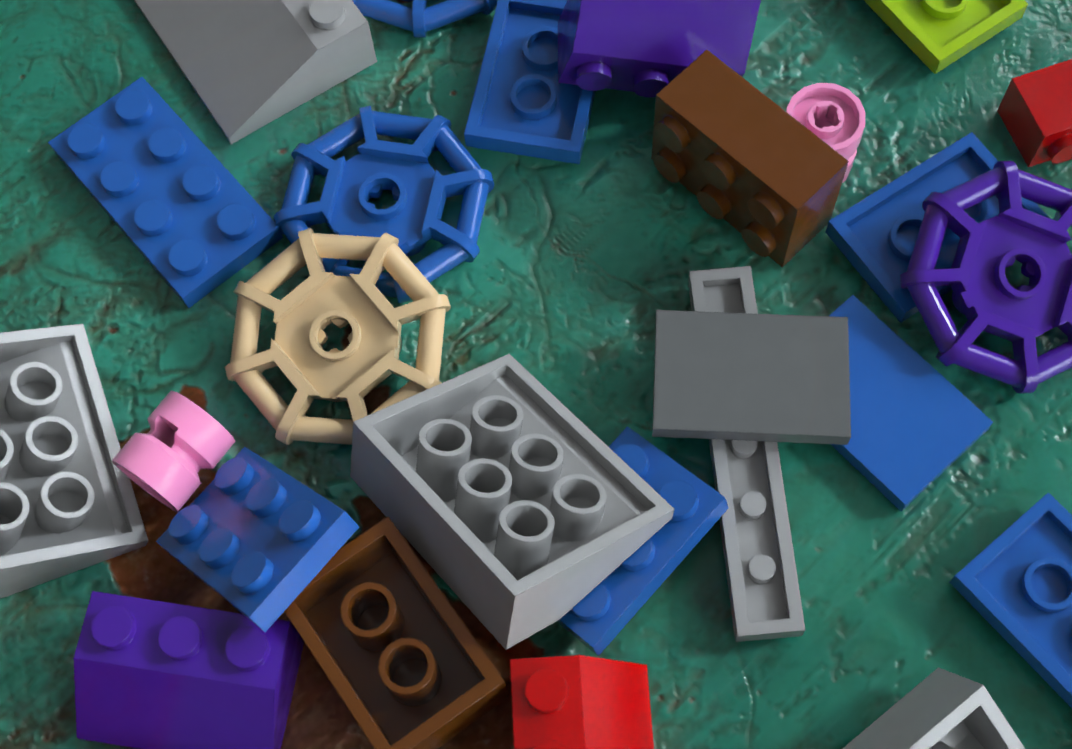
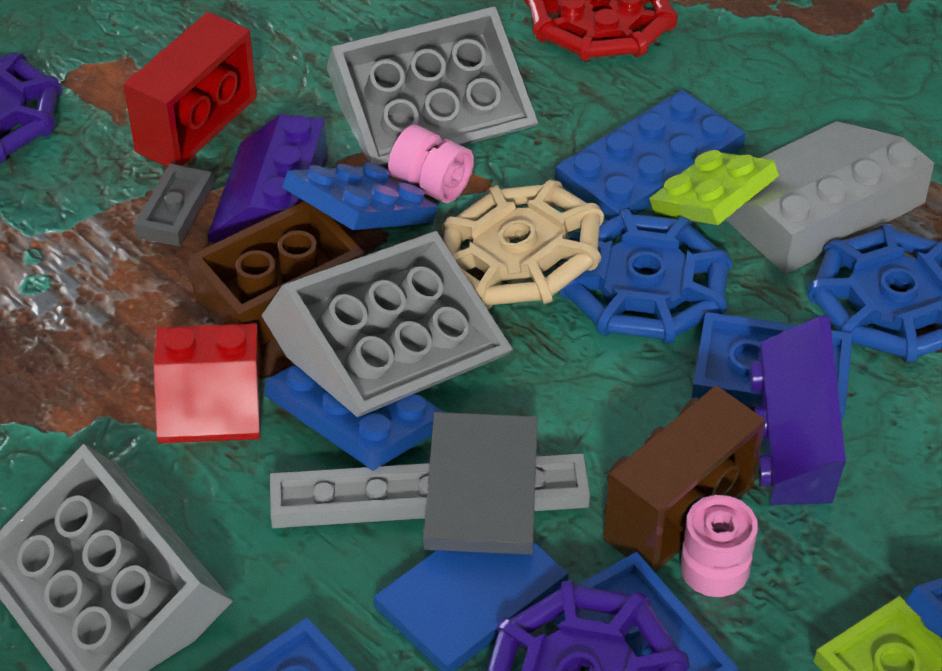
camera: 85 degrees right, 20 degrees down
none -> lime plate [649,150,779,225]

